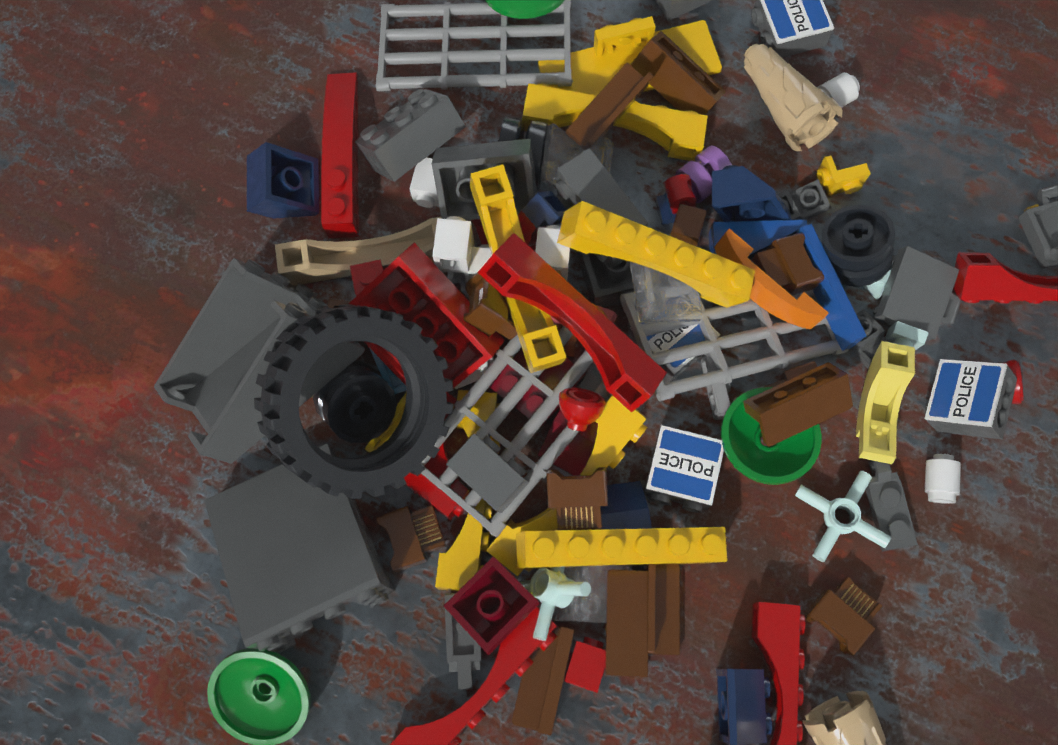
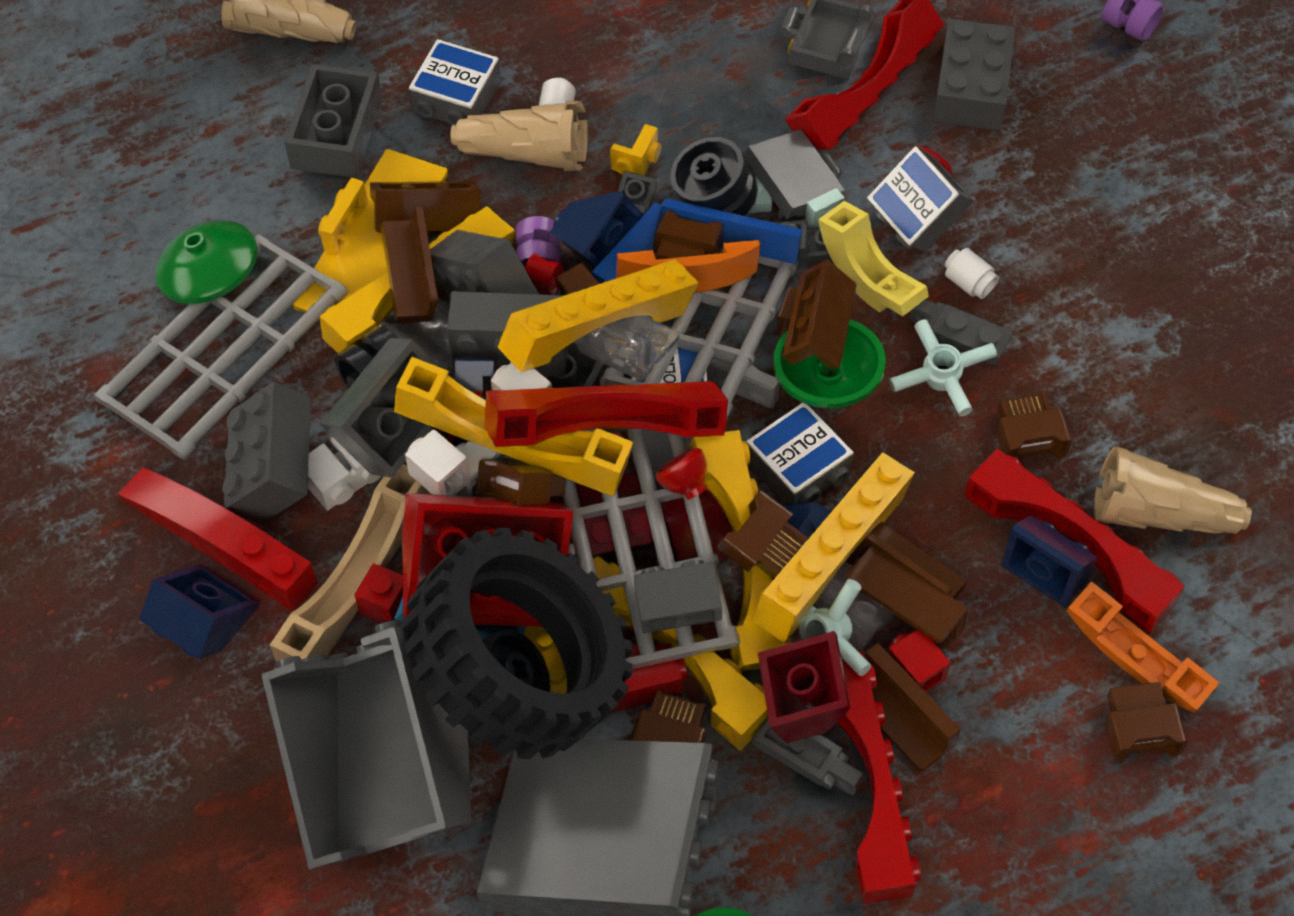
camera: 55 degrees left, 15 degrees down
none -> dark grey brick [430,230,539,306]

